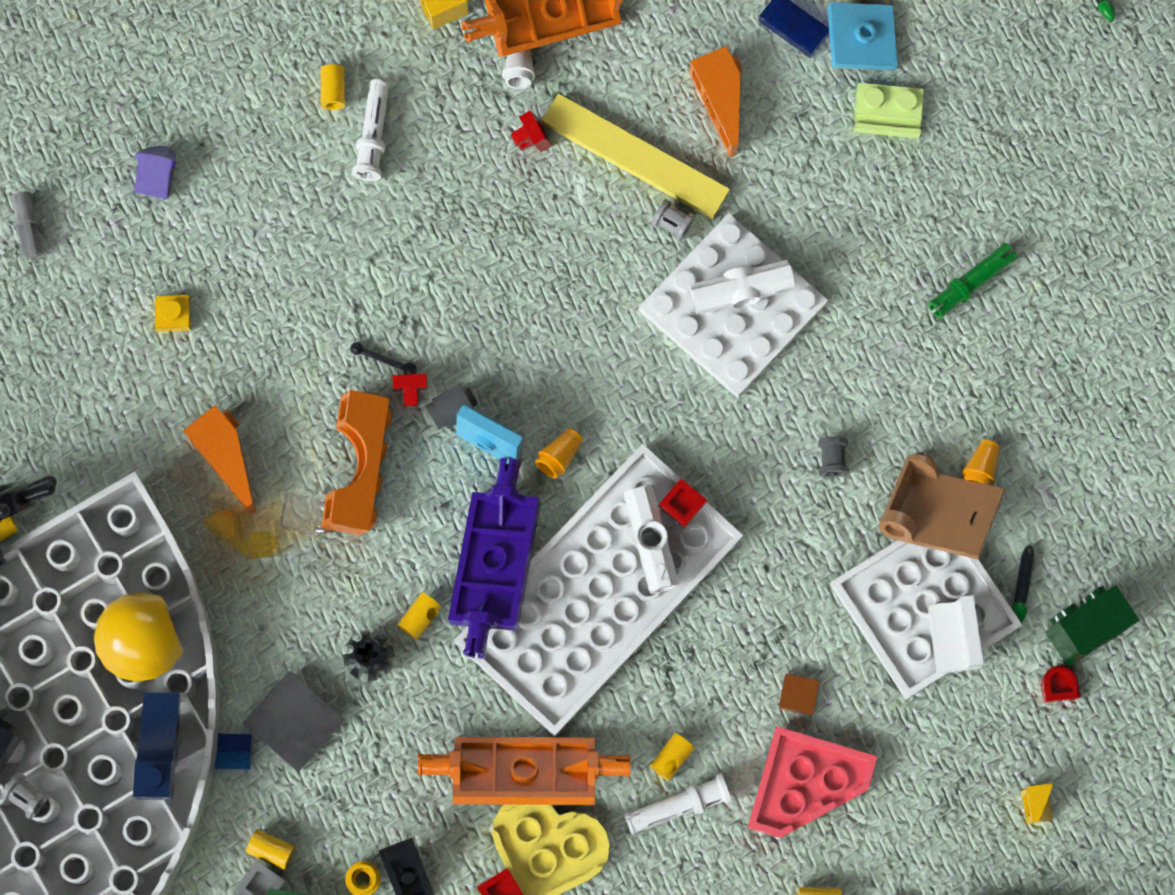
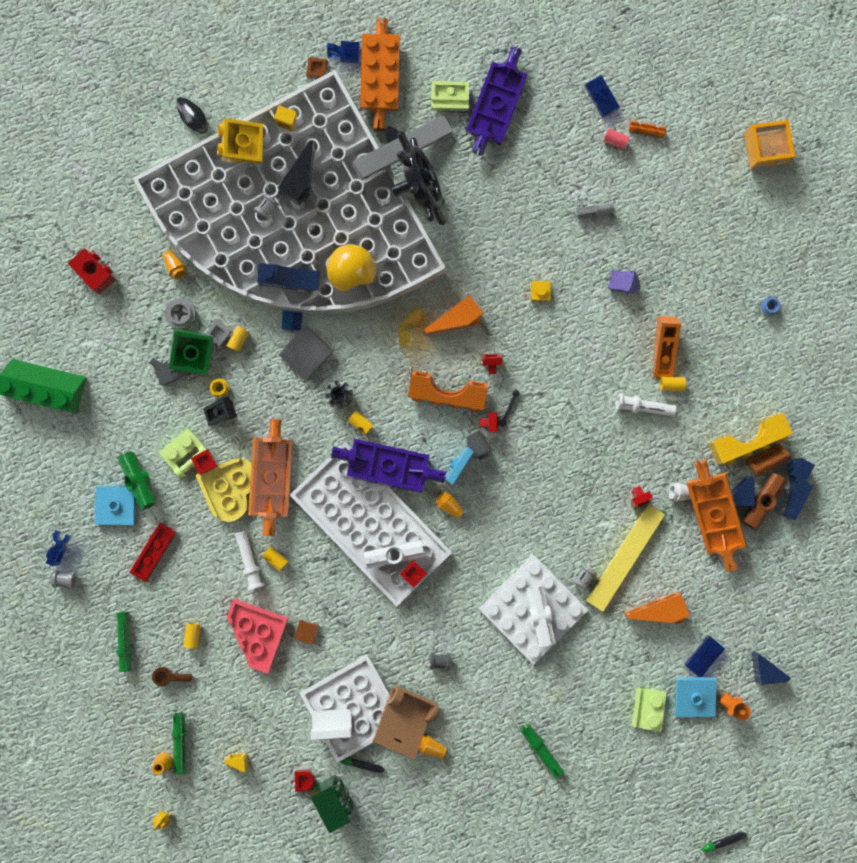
camera: 95 degrees right, 10 degrees up
none -> red tile [481,353,502,374]
none -> orange slope [653,316,681,378]

